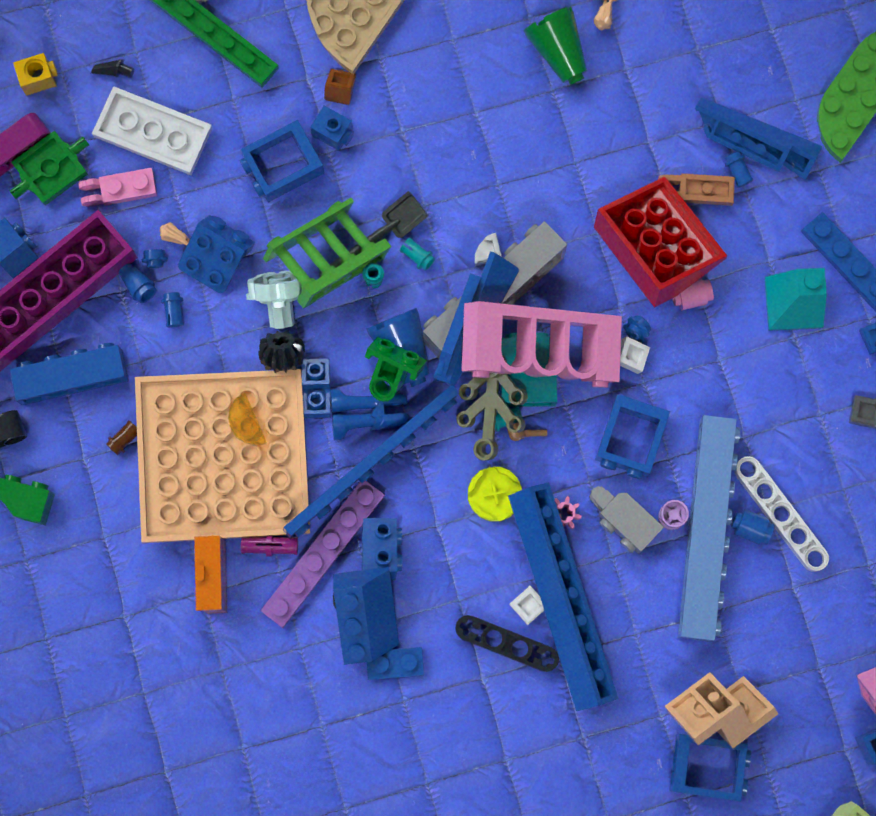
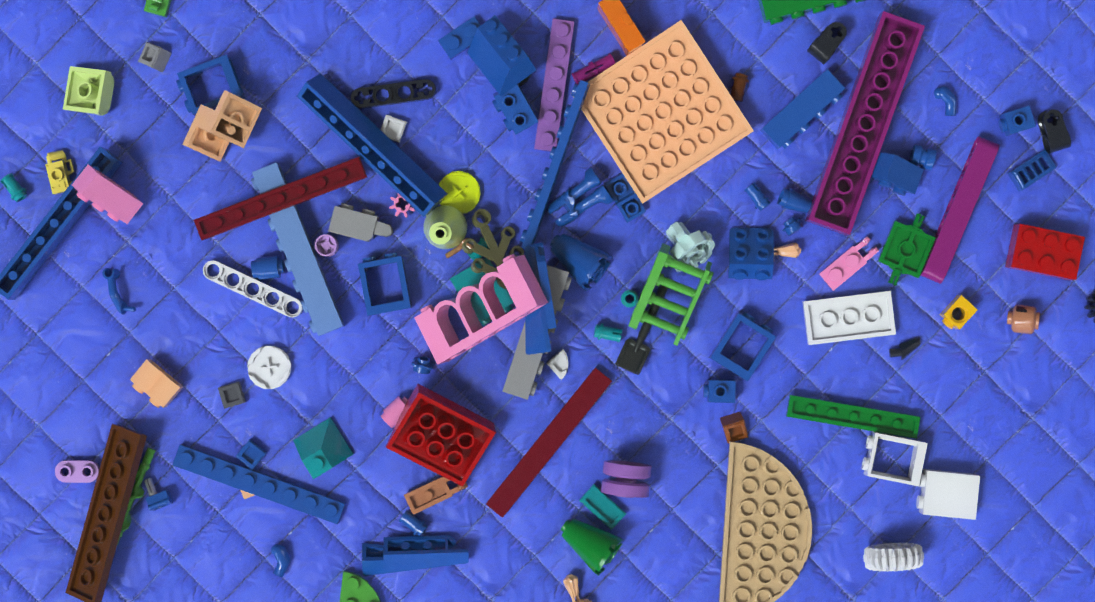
camera: 145 degrees right, 10 degrees up
clear yellow tile [228,392,267,446] -> none
black gear [258,330,305,373] -> none
green pin [365,337,427,402] -> none
white plate [620,337,650,374] -> none
none -> dark red tile [194,157,368,241]
none -> white tile [247,346,292,389]
none -> yellowish green cone [424,205,467,249]
none -> dark red tile [486,368,612,518]
none -> teal tile [579,484,626,530]
none -> medium lavender wheel [601,460,652,498]

